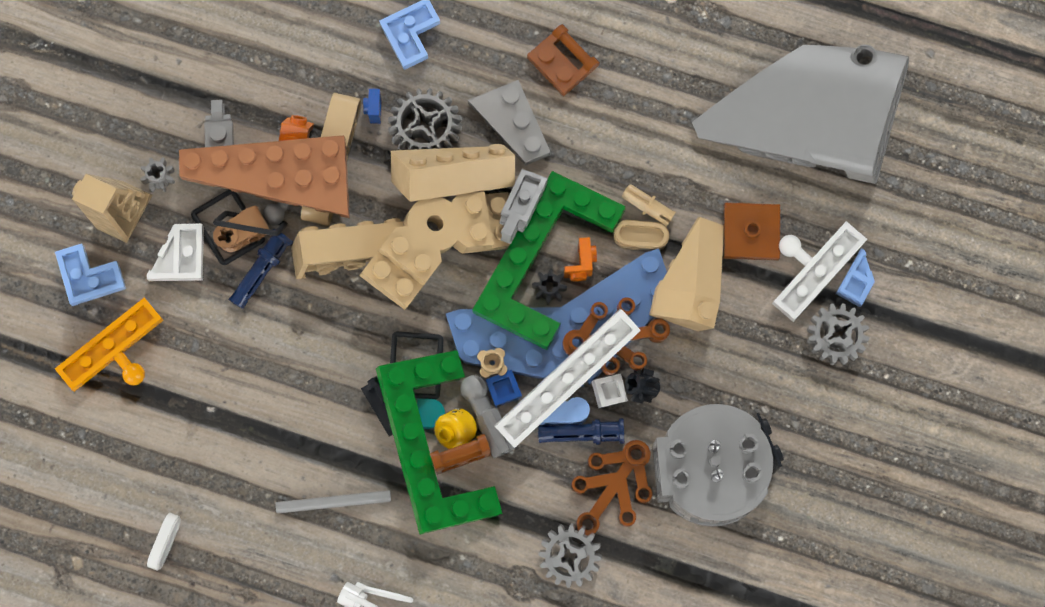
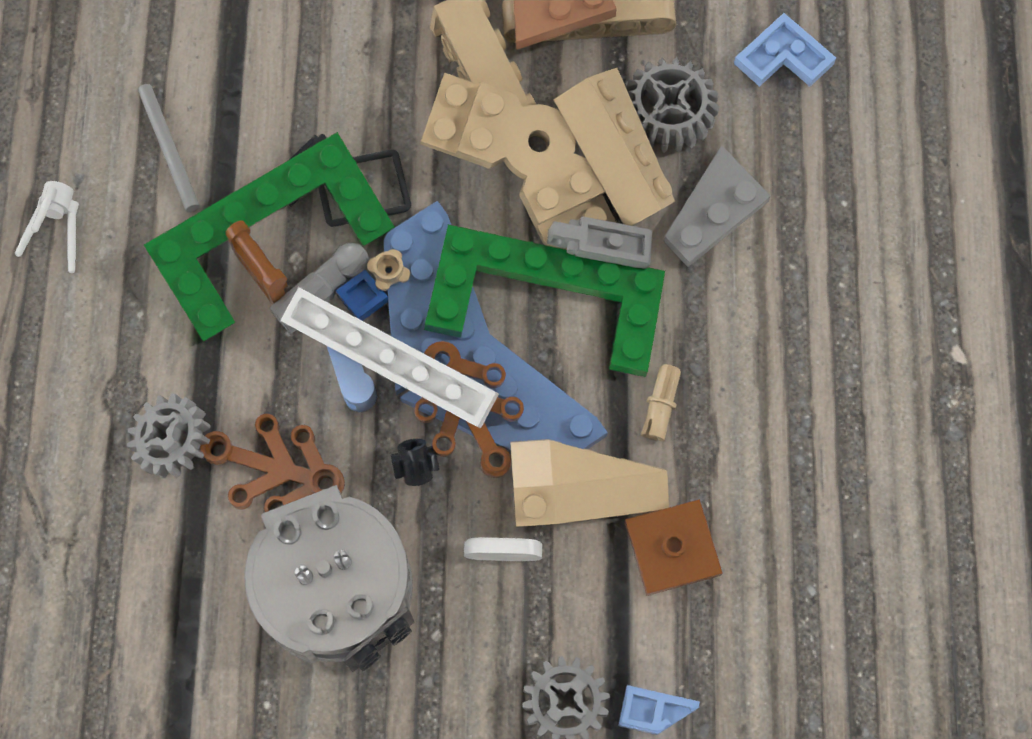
camera: 75 degrees right, 5 degrees down
blue plate [363,89,382,124] -> none
teal tile [417,399,445,429] -> none
yellow head [434,408,477,449] -> none
dark orange plate [527,24,600,97] -> none
black gear [532,268,567,305] -> none
dark blue pin [538,418,625,445] -> none
orange bracket [564,237,597,282] -> none
white plate [591,373,628,408] -> none
tan tile [613,220,669,251] -> none
light grey panel [692,45,909,184] -> none
white plate [772,221,867,322] -> none
none -> white tile [464,537,542,561]

